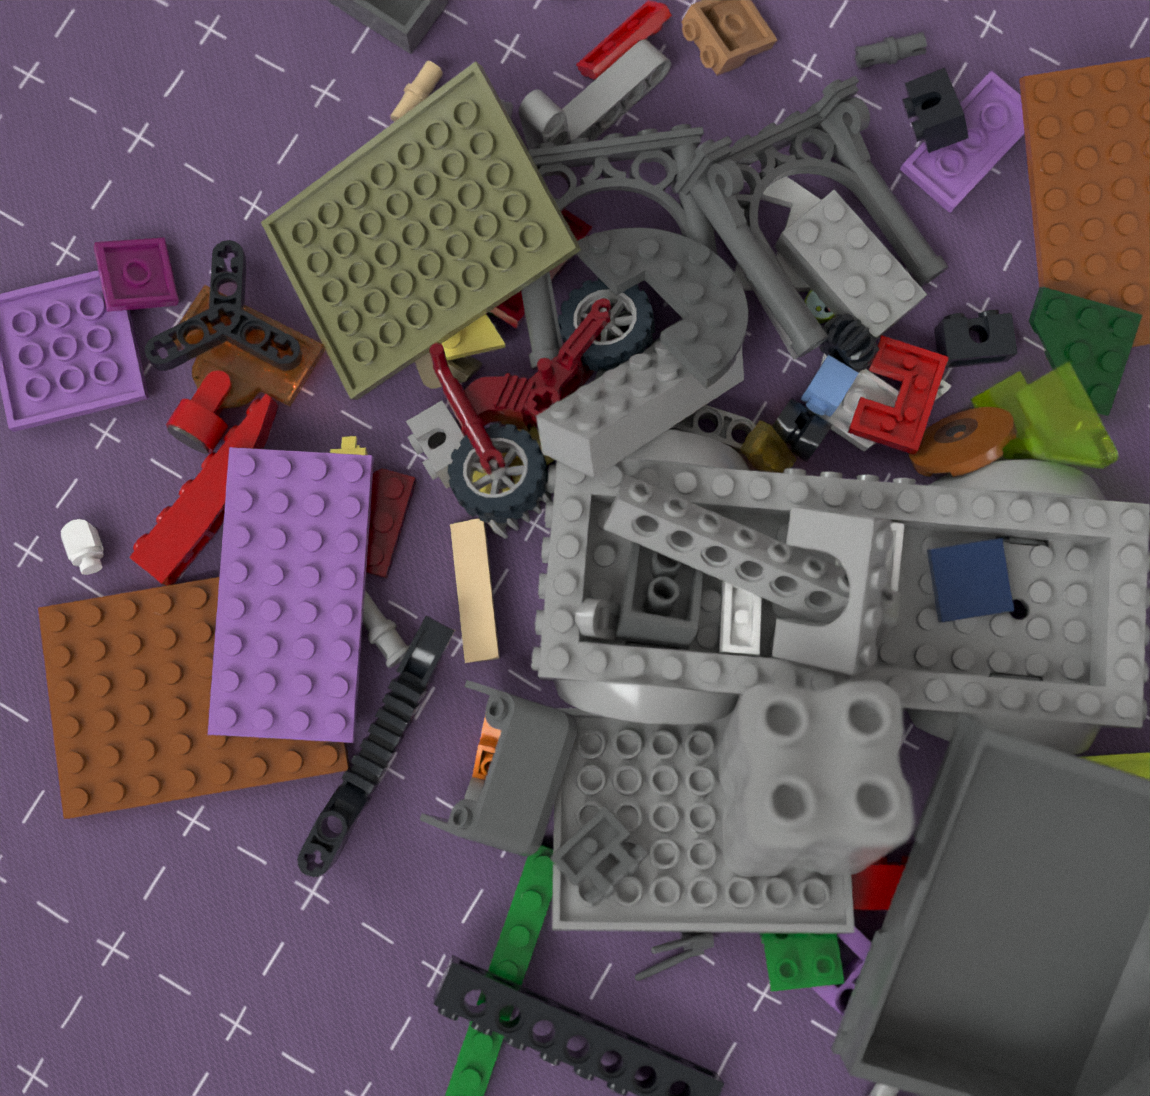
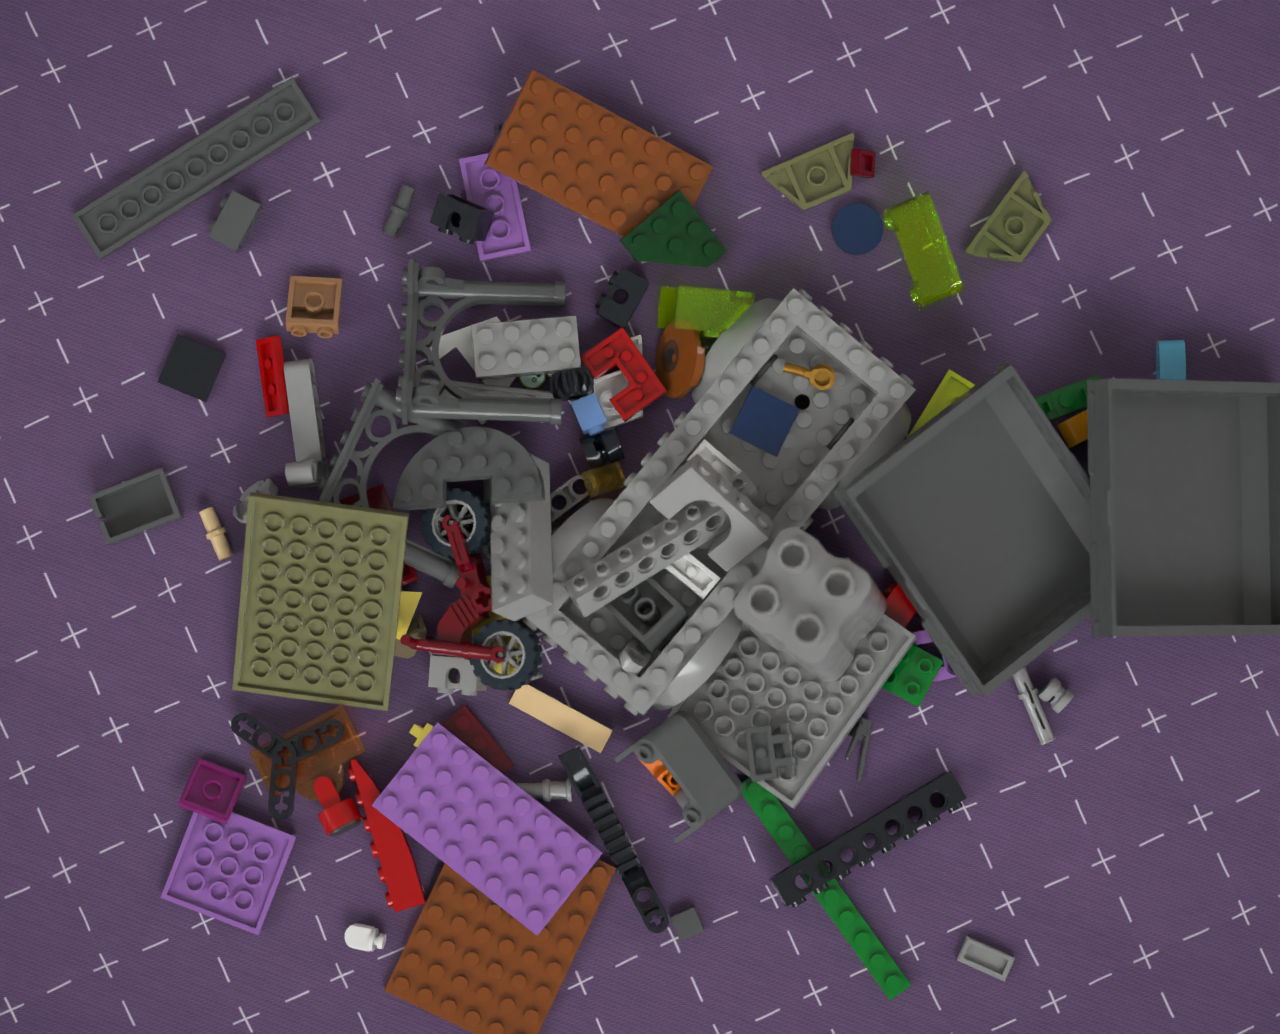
camera: 55 degrees left, 5 degrees up
none -> dark grey tile [670,906,704,942]
none -> pearl gold plate [783,362,836,390]

